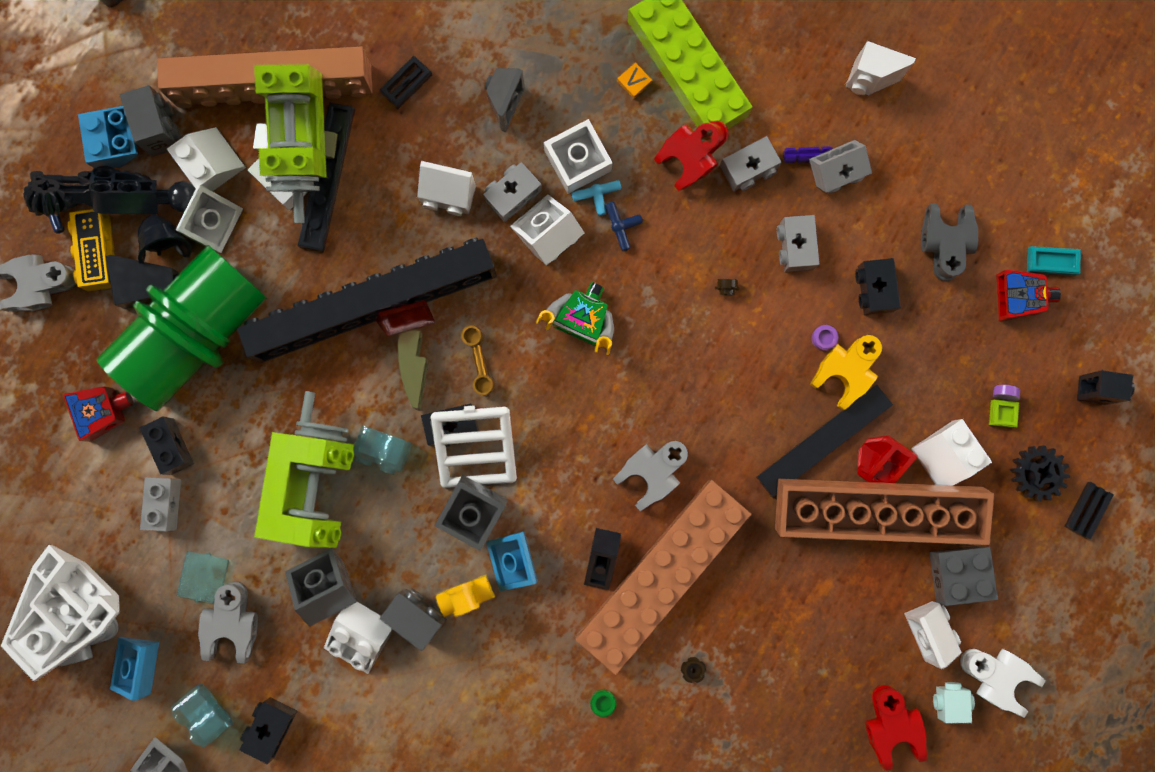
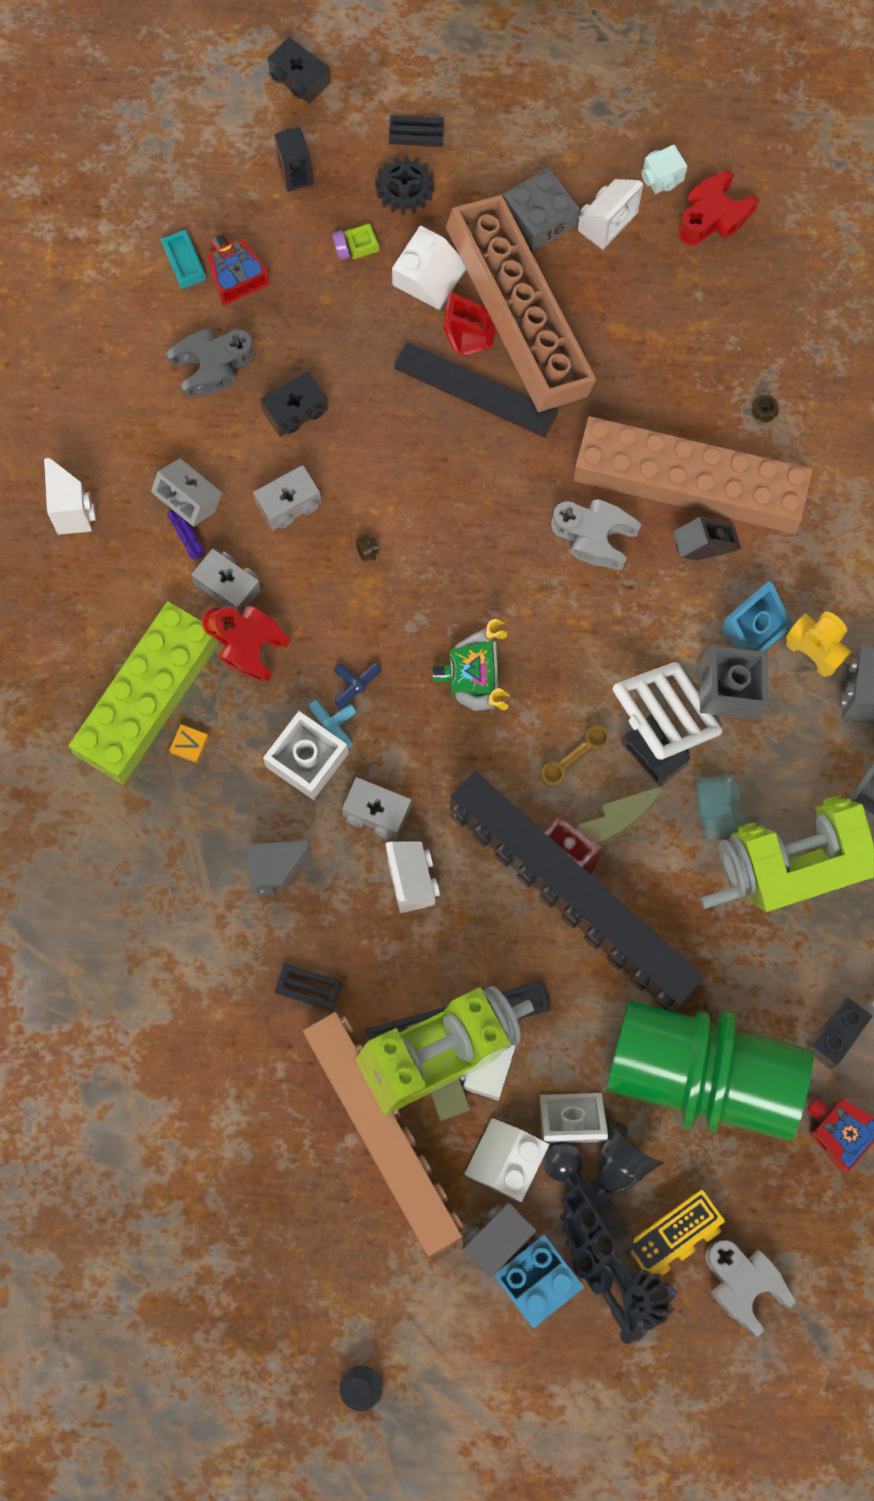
camera: 115 degrees left, 10 degrees down
black slope [106,255,179,309] -> none
white slope [510,195,584,265] -> none
green tile [590,689,616,717] -> none
yellow piece [810,335,882,411] -> none
medium lavender tile [812,325,839,351] -> none
white piece [960,649,1046,718] -> none

